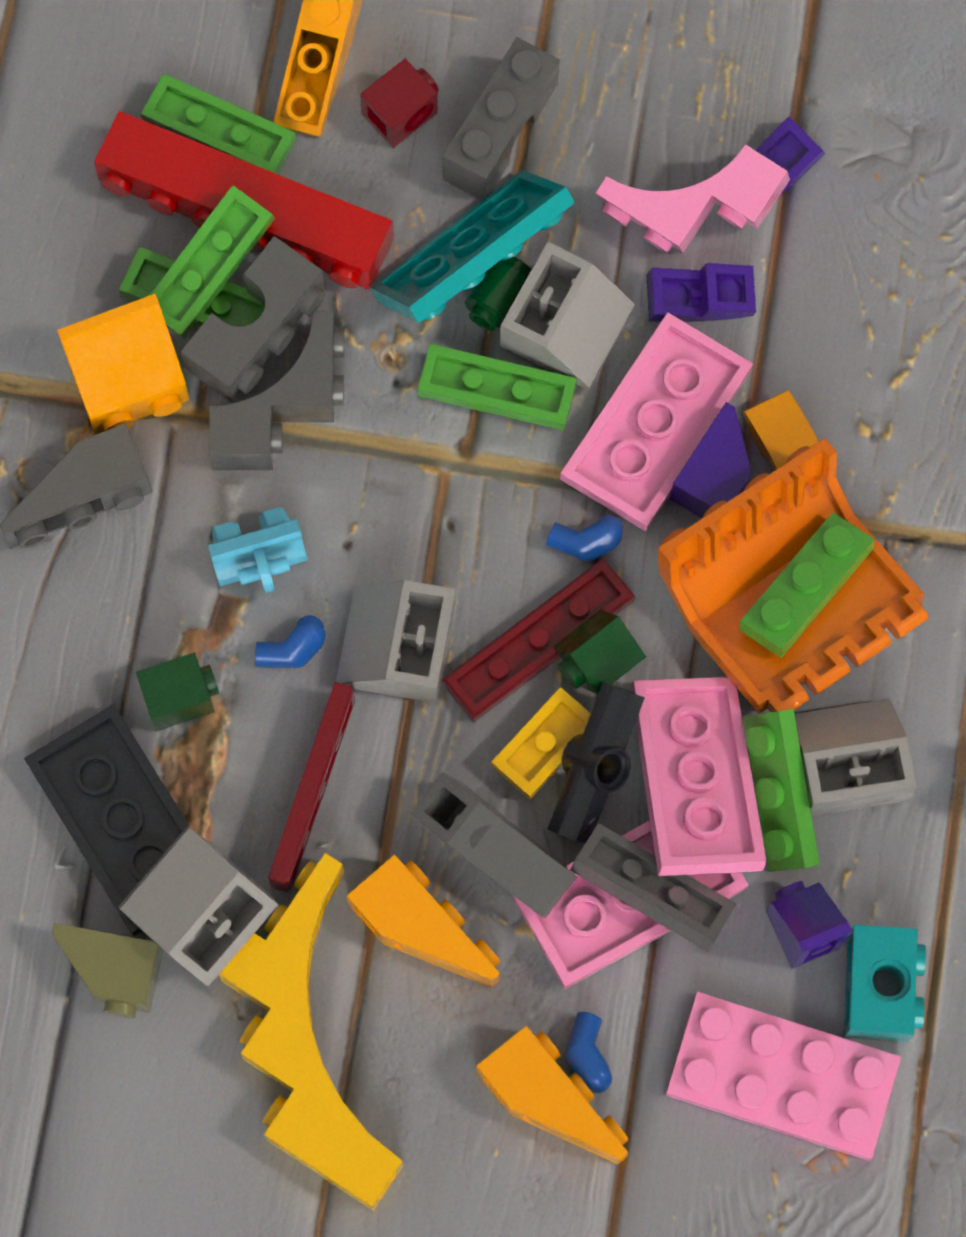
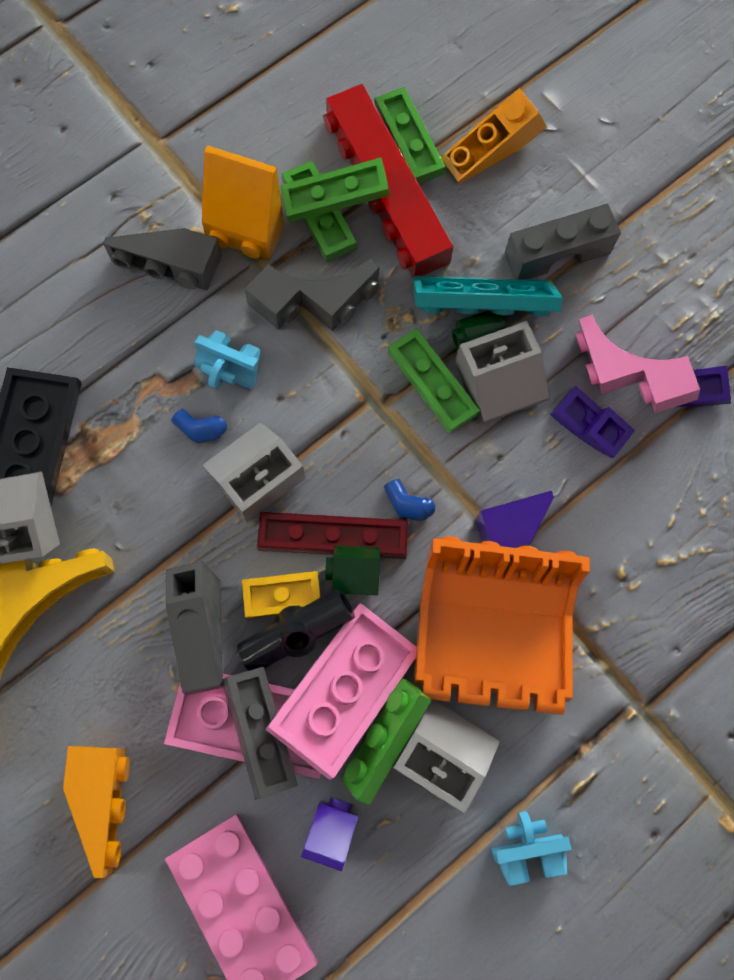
camera: 40 degrees right, 0 degrees up
dark green brick [135,652,220,732] -> none
dark grey arch [180,236,326,403] -> none
dark red tile [268,682,355,893] -> none
light orange slope [347,854,500,988] -> none
dark red brick [360,58,439,149] -> none
bright pink plate [560,313,753,532] -> none
blue arm [564,1012,612,1093] -> none
bright green plate [740,512,874,658] -> none
light orange slope [742,390,838,481] -> none
teal brick [844,925,926,1042] -> none

